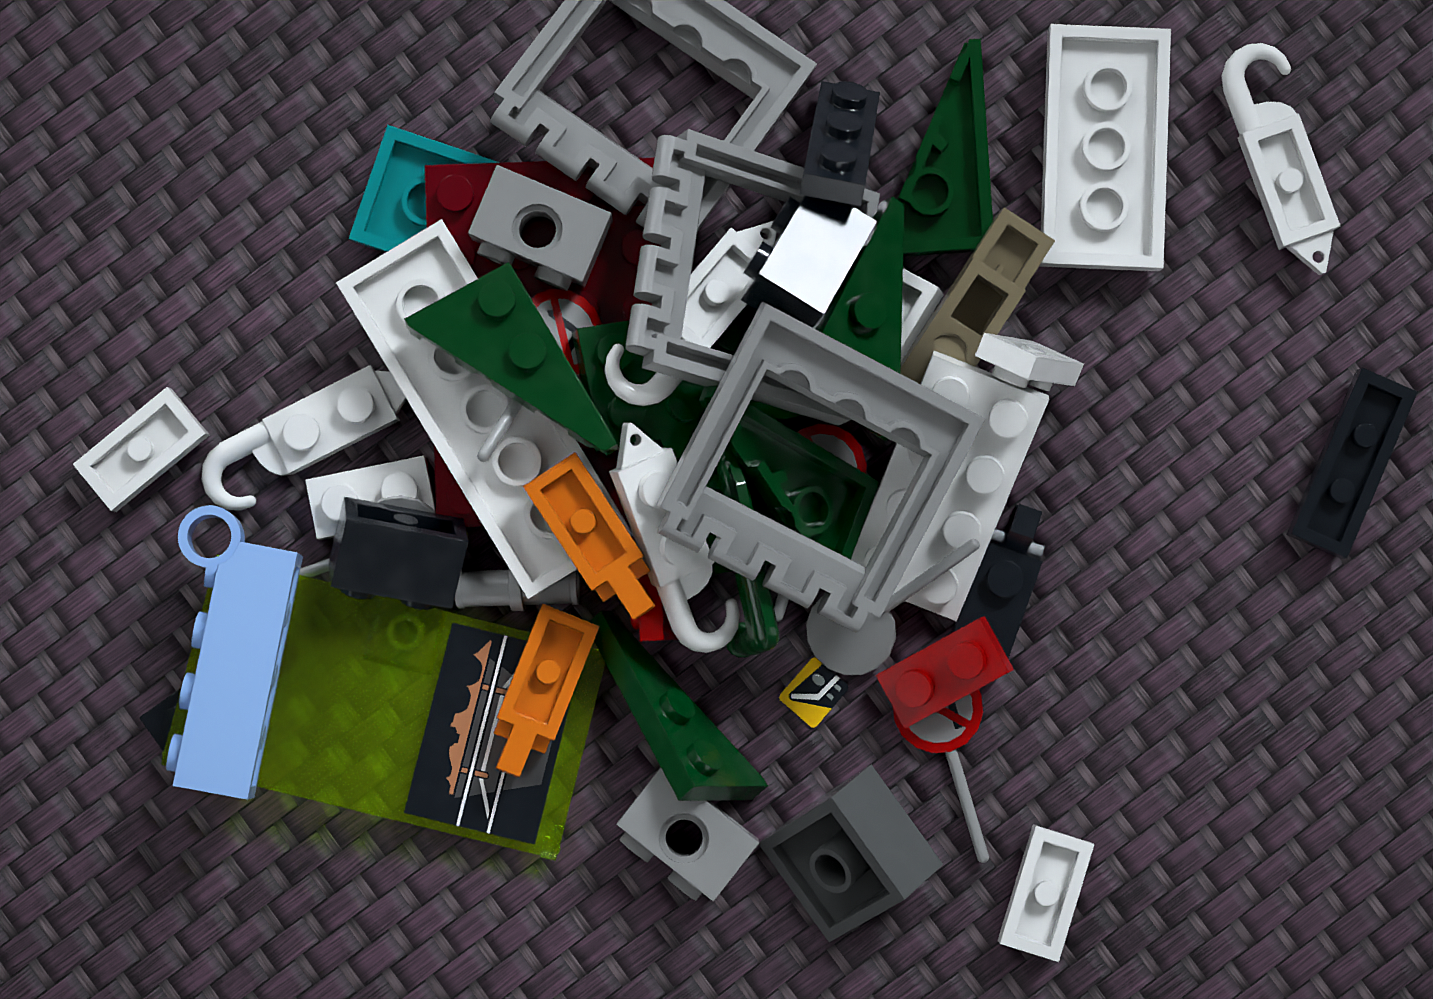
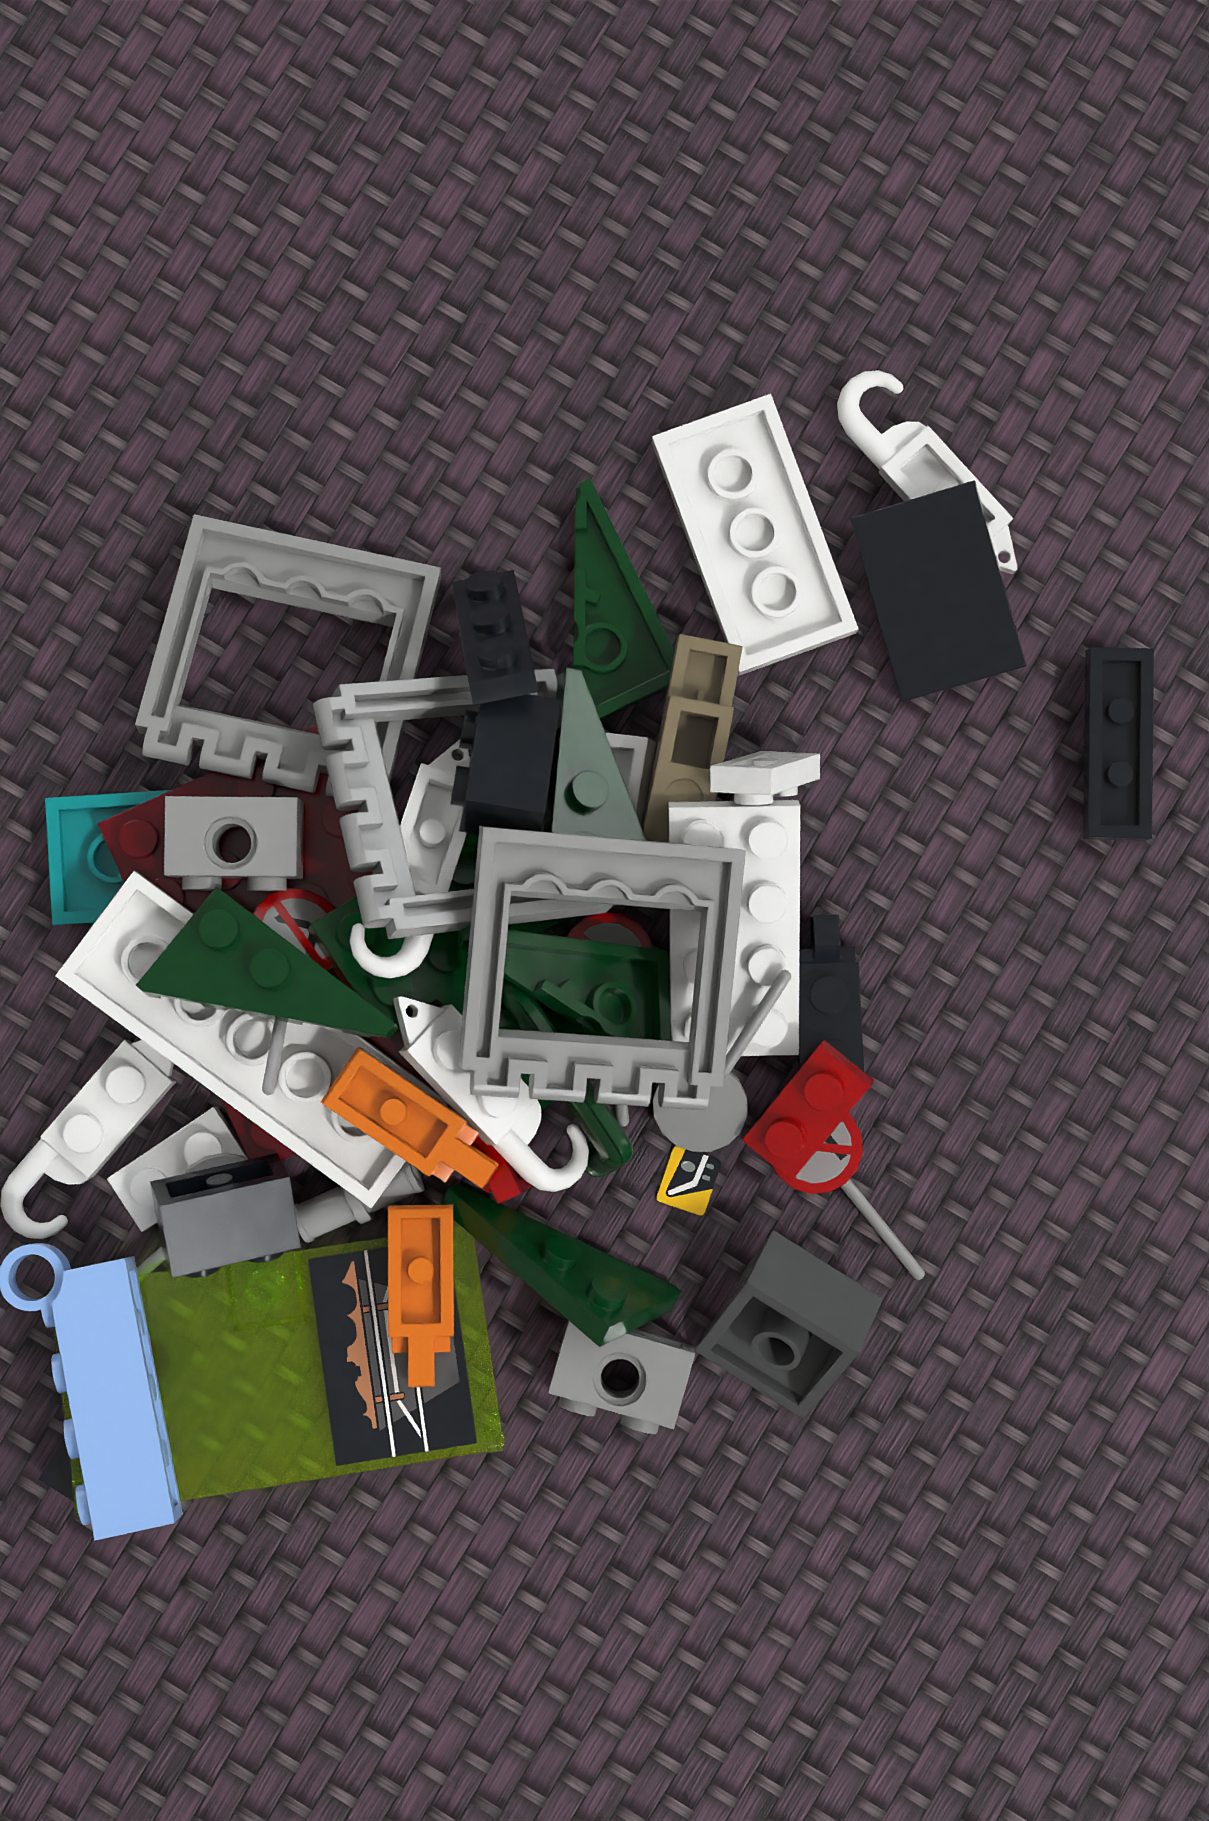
camera: 20 degrees left, 0 degrees up
white plate [998,824,1094,962] -> none
none -> black tile [850,480,1027,702]

